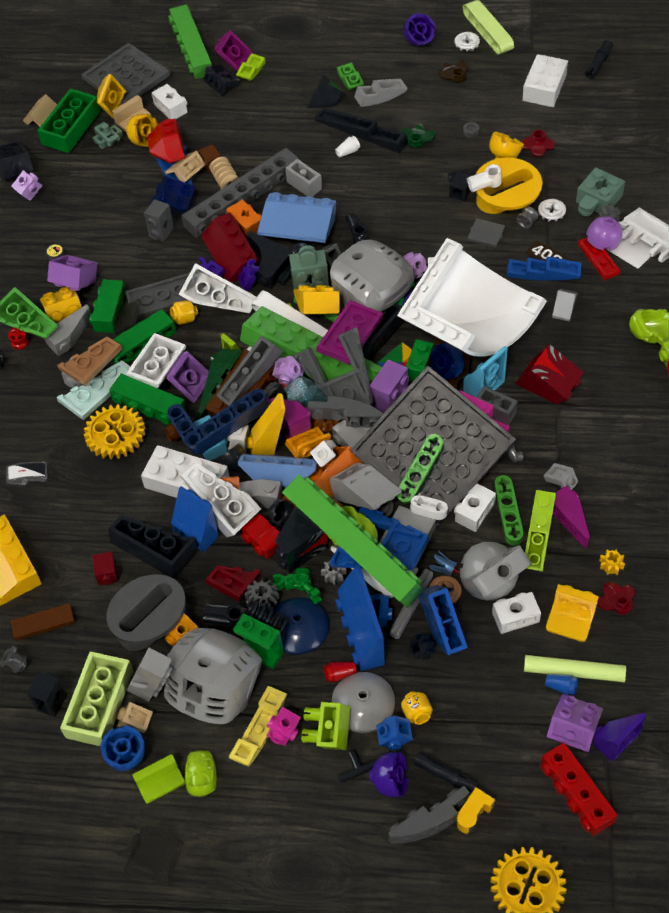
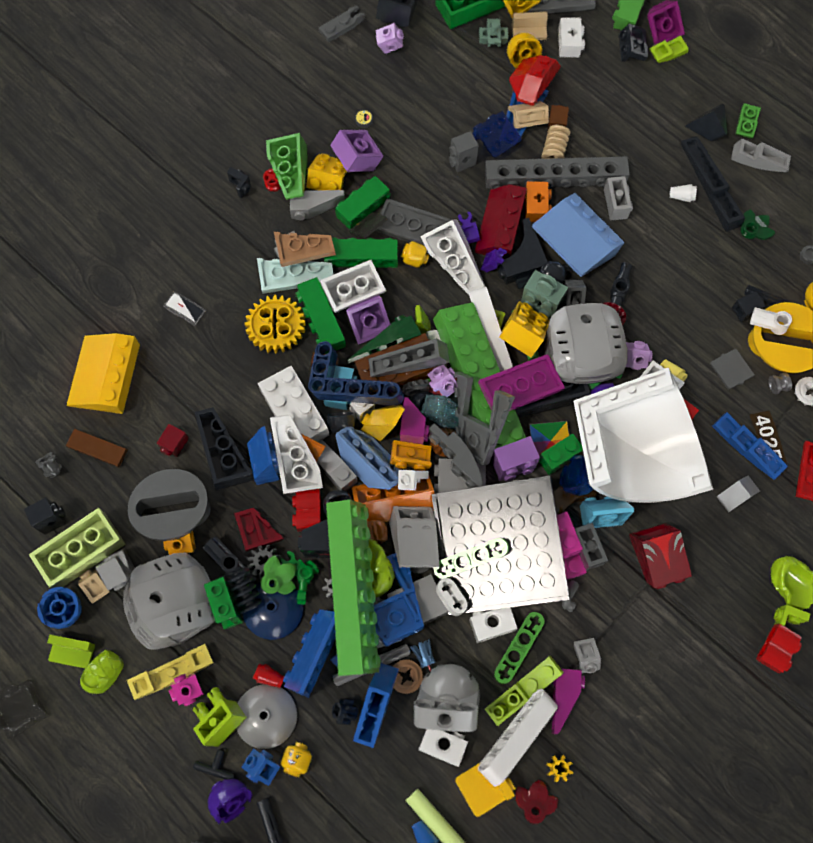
camera: 35 degrees right, 15 degrees up
none -> bright green plate [261,555,296,595]
none -> white beam [478,689,558,786]

